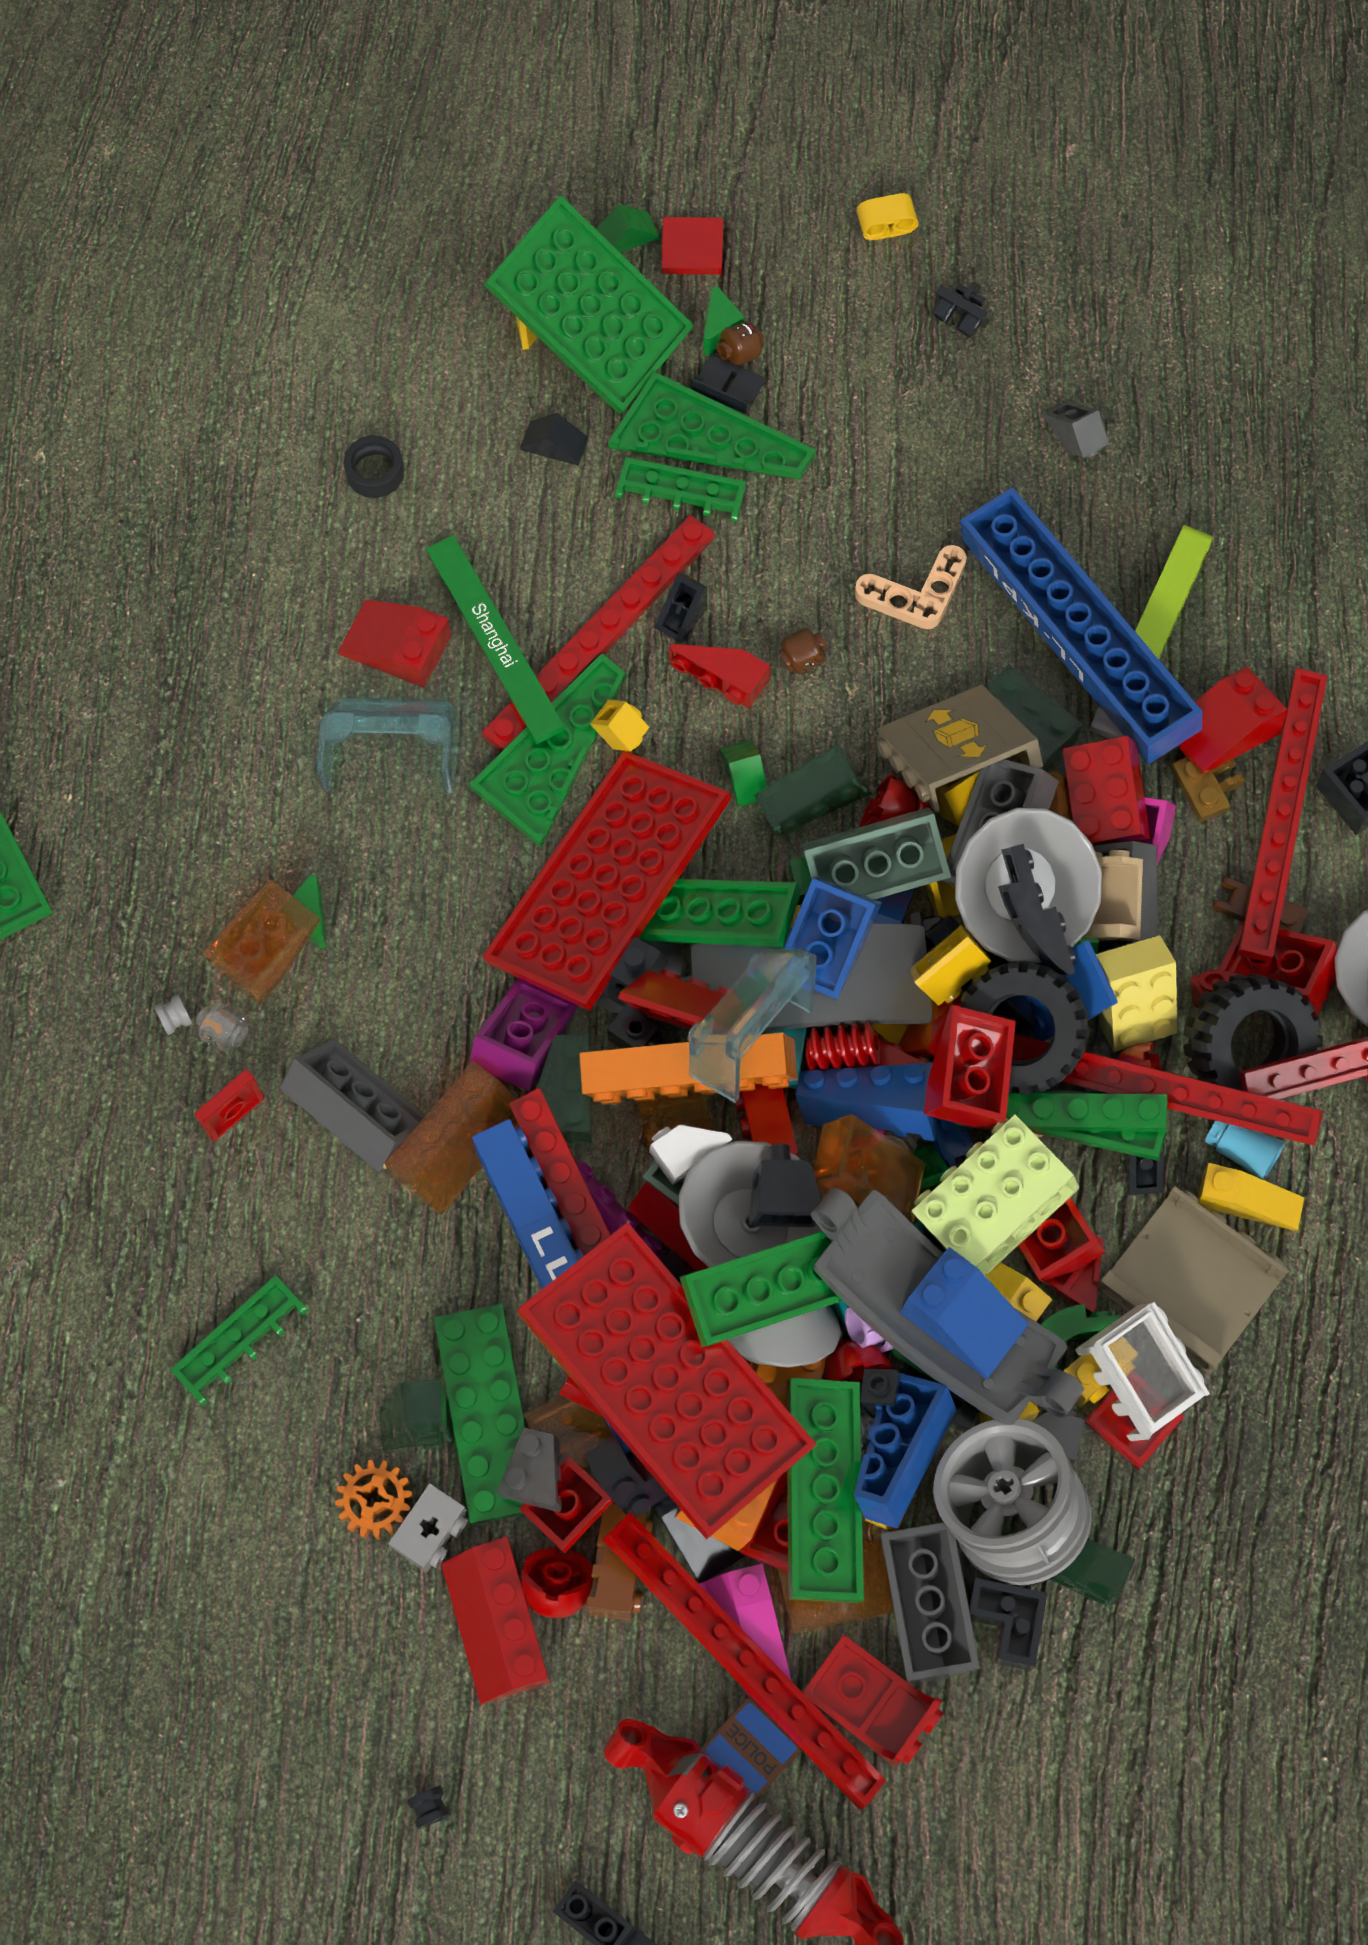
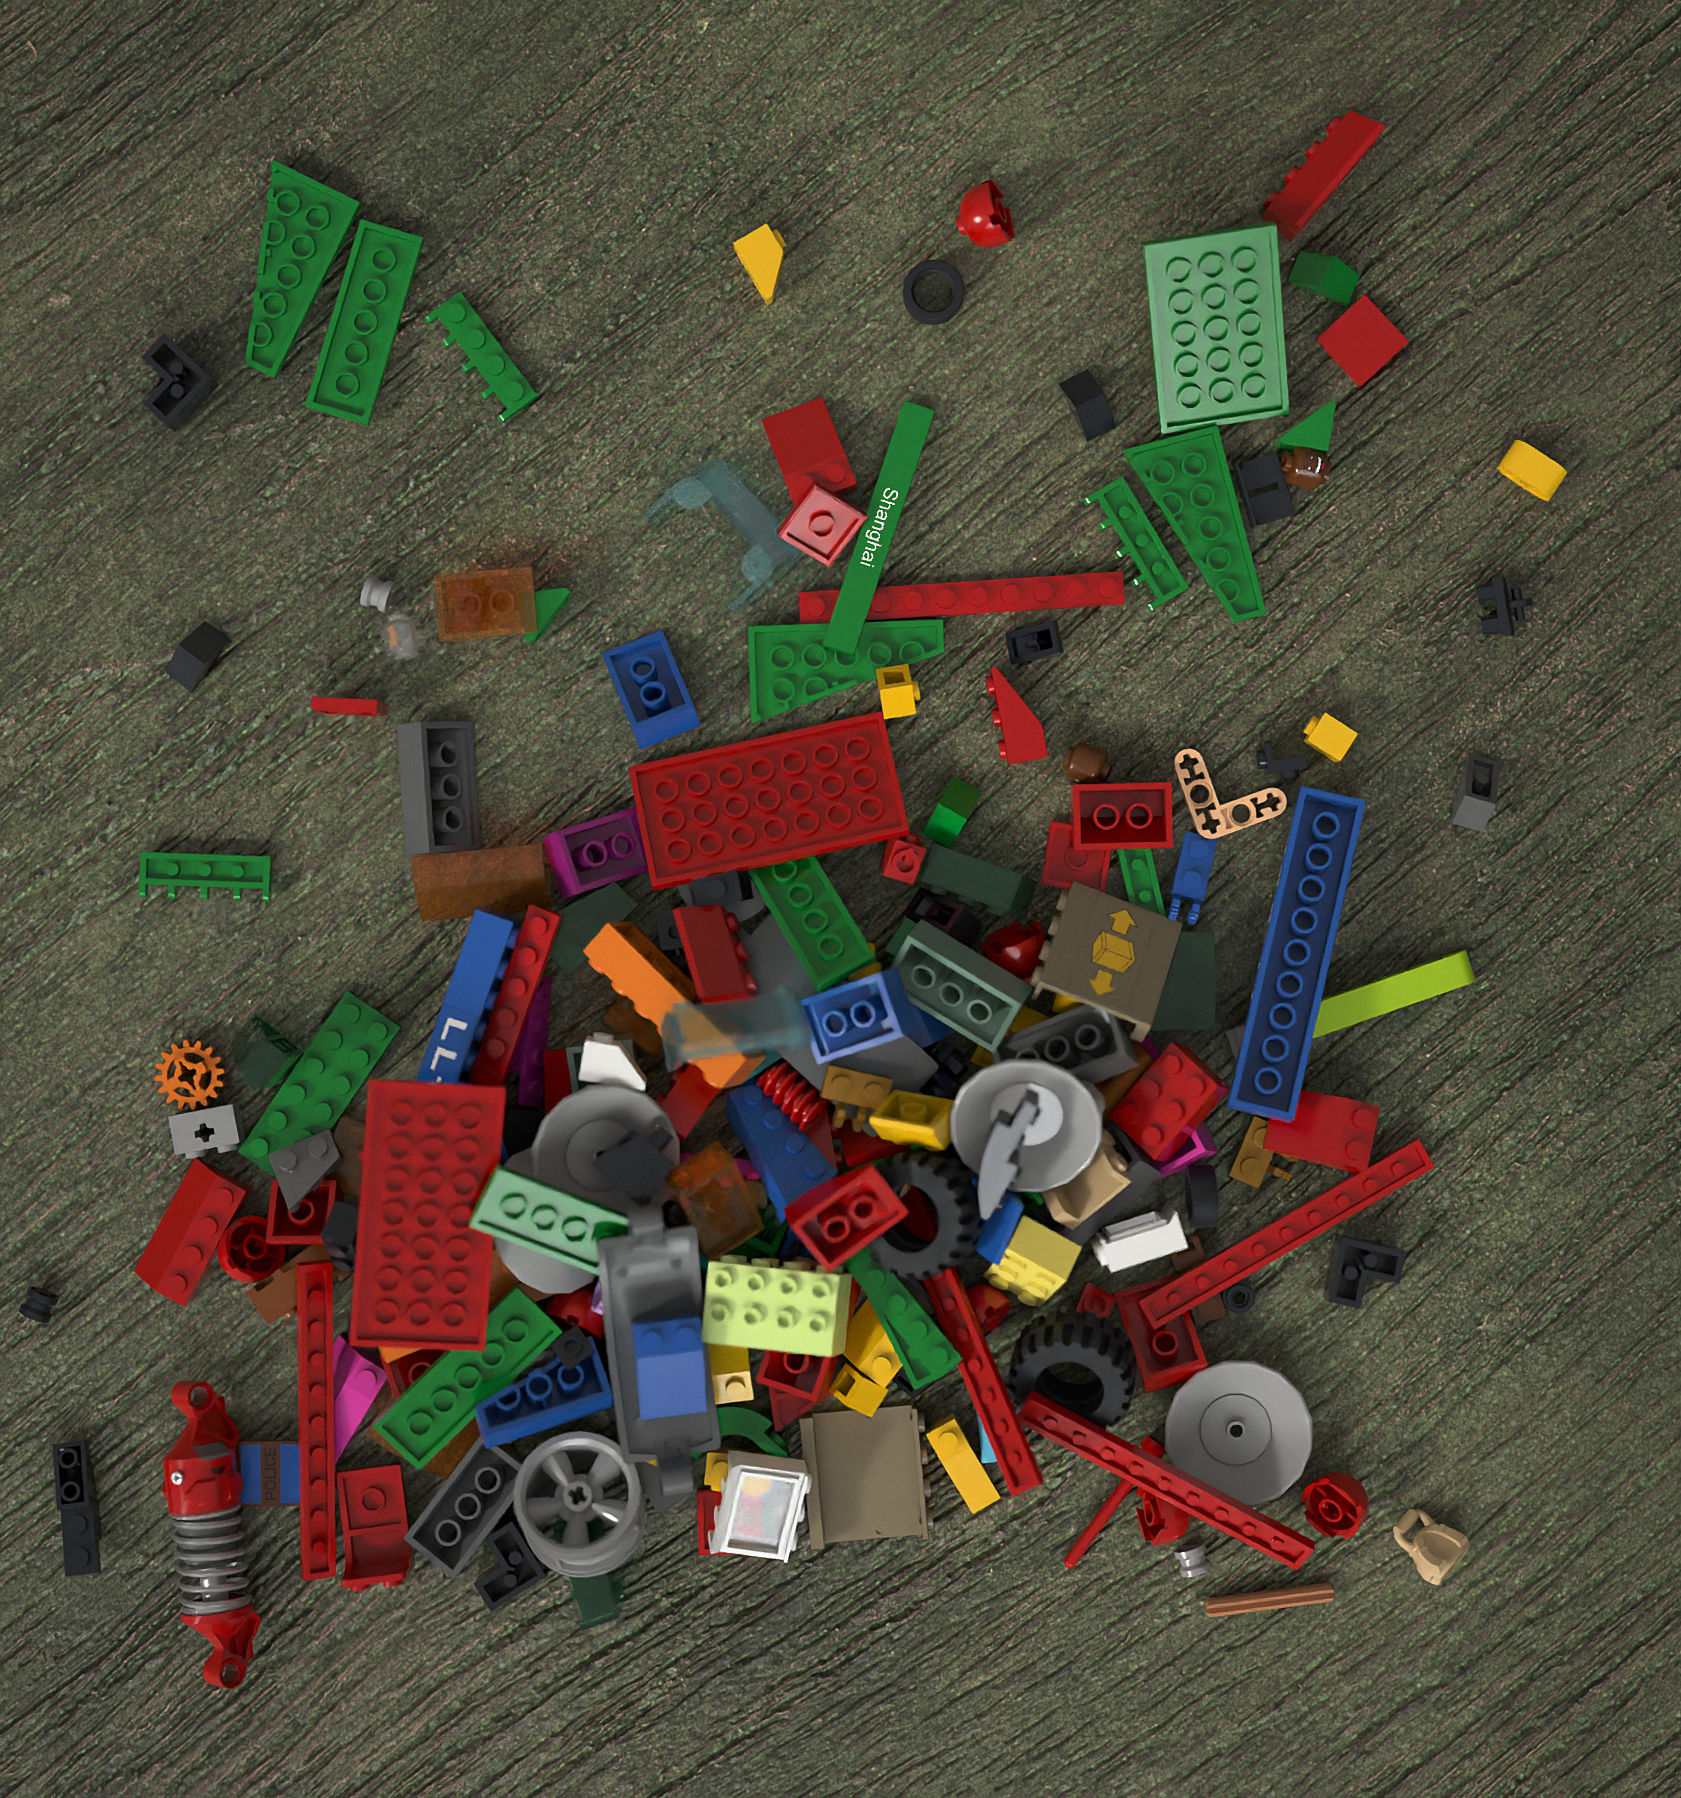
camera: 50 degrees right, 20 degrees up
none -> black slope [166,621,232,693]
none -> green hinge [424,291,538,423]
none -> blue slope [602,630,701,749]
none -> yellow slope [733,223,786,305]
none -> tile [776,481,868,567]
none -> pearl gold hinge [820,1063,893,1132]
none -> yellow brick [828,1363,889,1418]
none -> yellow slope [842,1298,902,1388]
none -> red brick [878,832,927,885]
none -> black slope [903,887,984,948]
none -> red cylinder [956,179,1015,248]
none -> red tile [1040,820,1112,893]
none -> red slope [1070,782,1173,850]
none -> white window [1090,1203,1188,1272]
none -> green plate [1117,848,1166,917]
none -> blue hinge [1168,831,1218,926]
none -> black tyre [1185,1164,1219,1228]
none -> black plate [1222,1280,1255,1313]
none -> black bracket [1256,741,1308,779]
none -> red slope [1261,110,1385,242]
none -> yellow brick [1303,713,1358,763]

